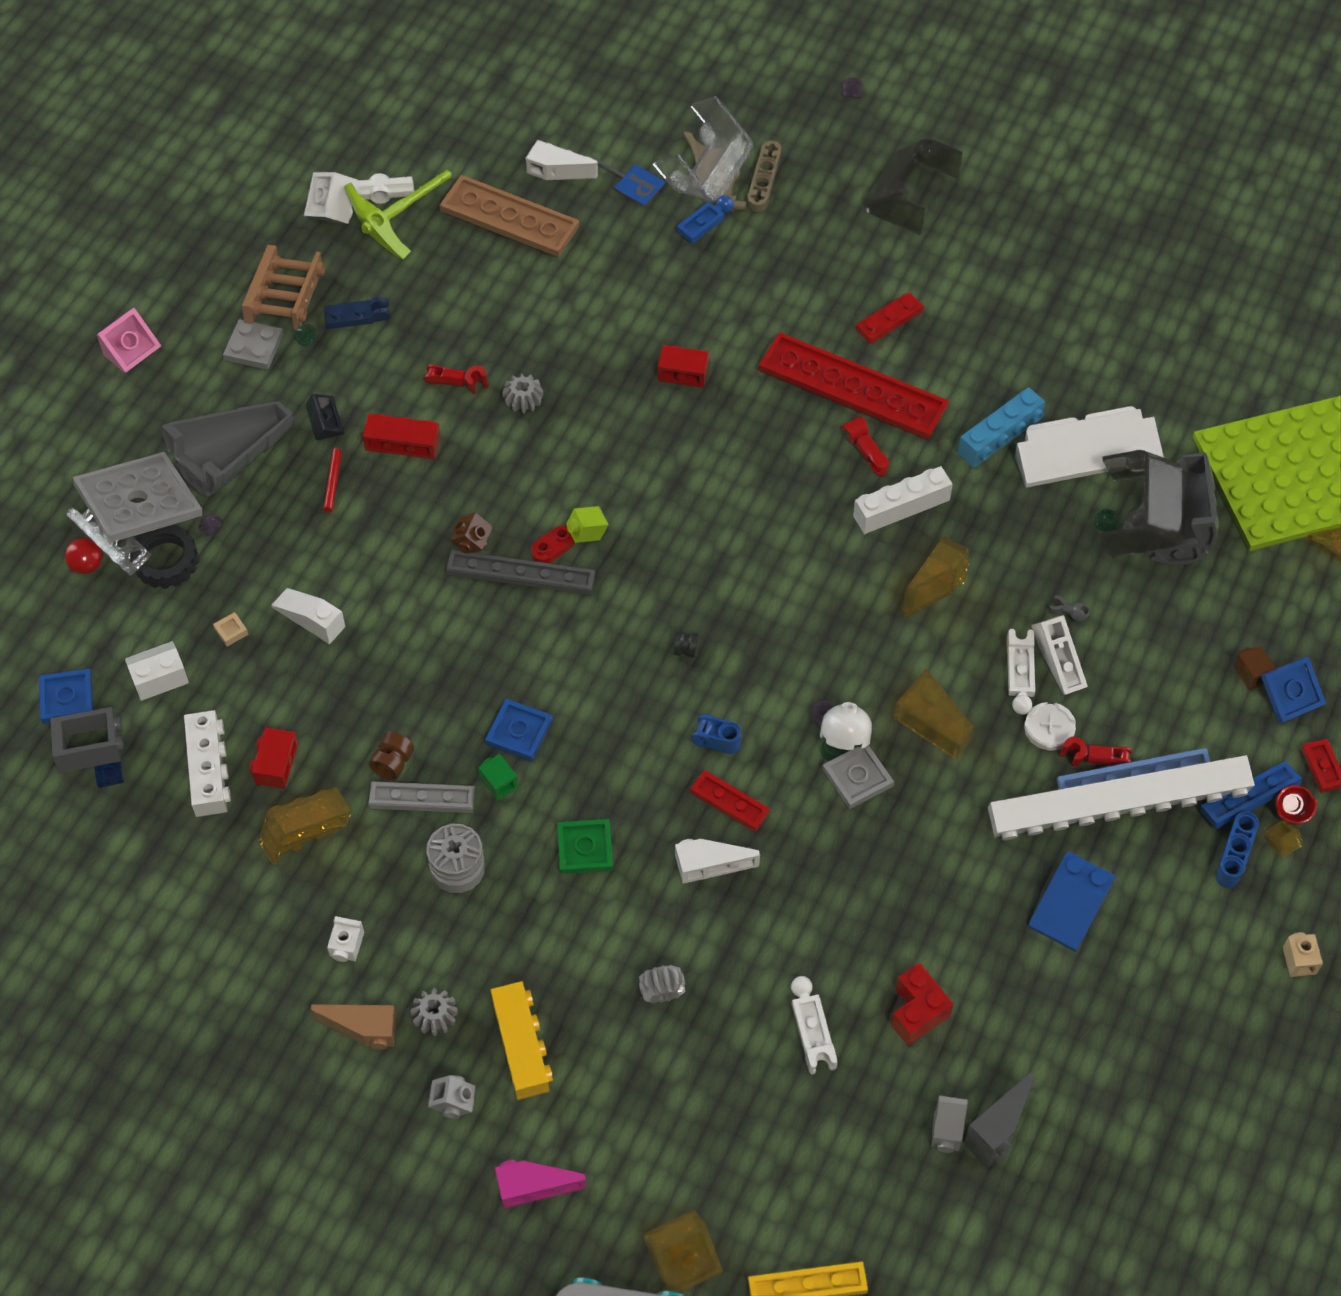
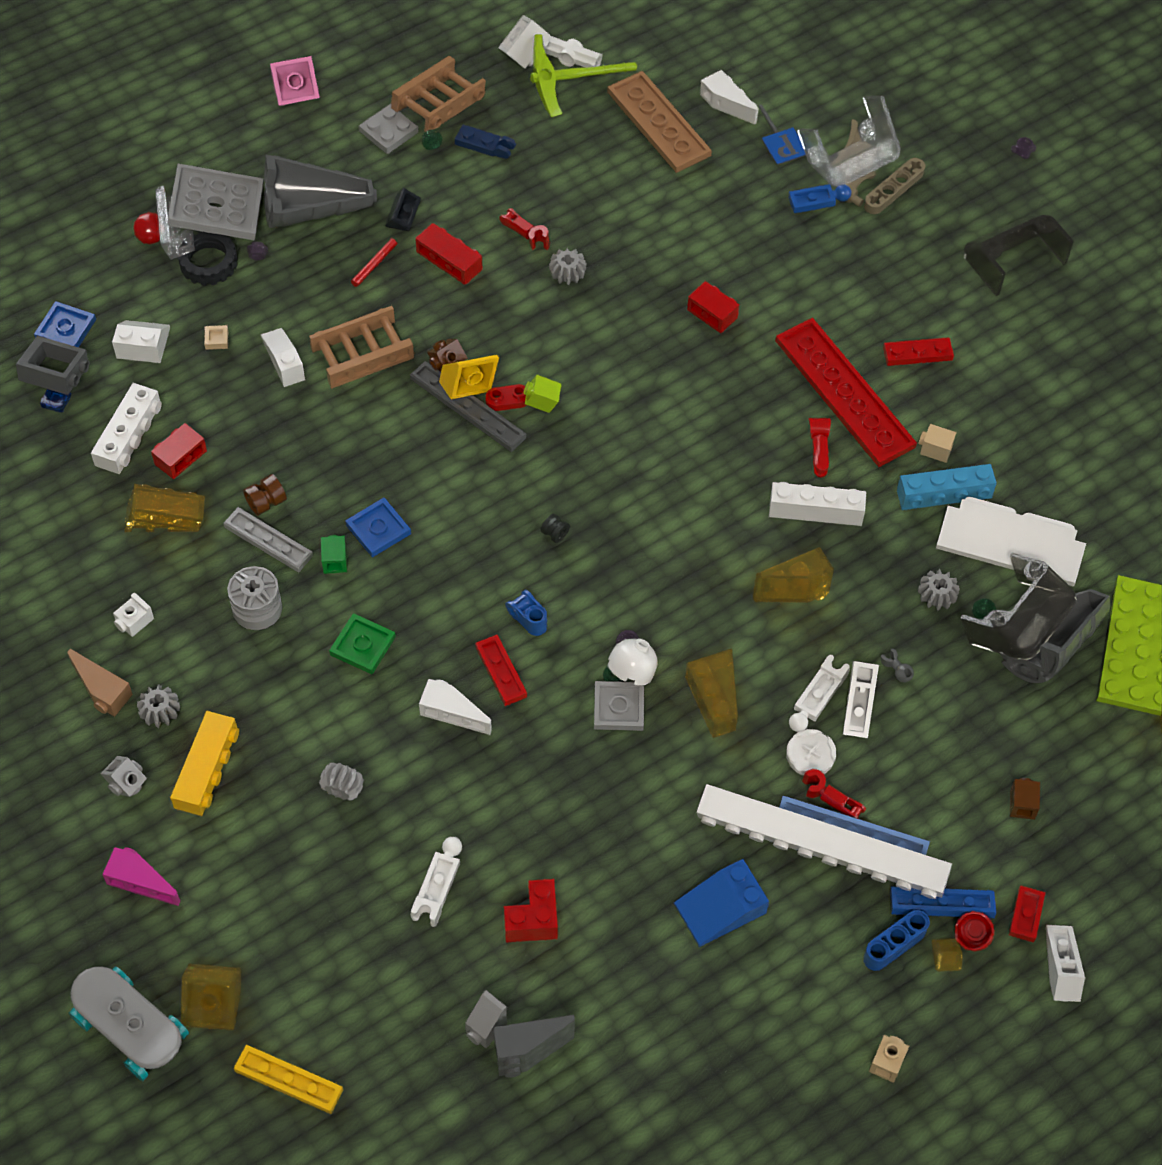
camera: 30 degrees right, 0 degrees up
blue tile [1261,657,1326,723] -> none
none -> medium nougat fence [309,306,414,389]
none -> yellow slope [439,355,499,399]
none -> light grey gear [918,569,960,611]
none -> tan brick [919,424,956,463]

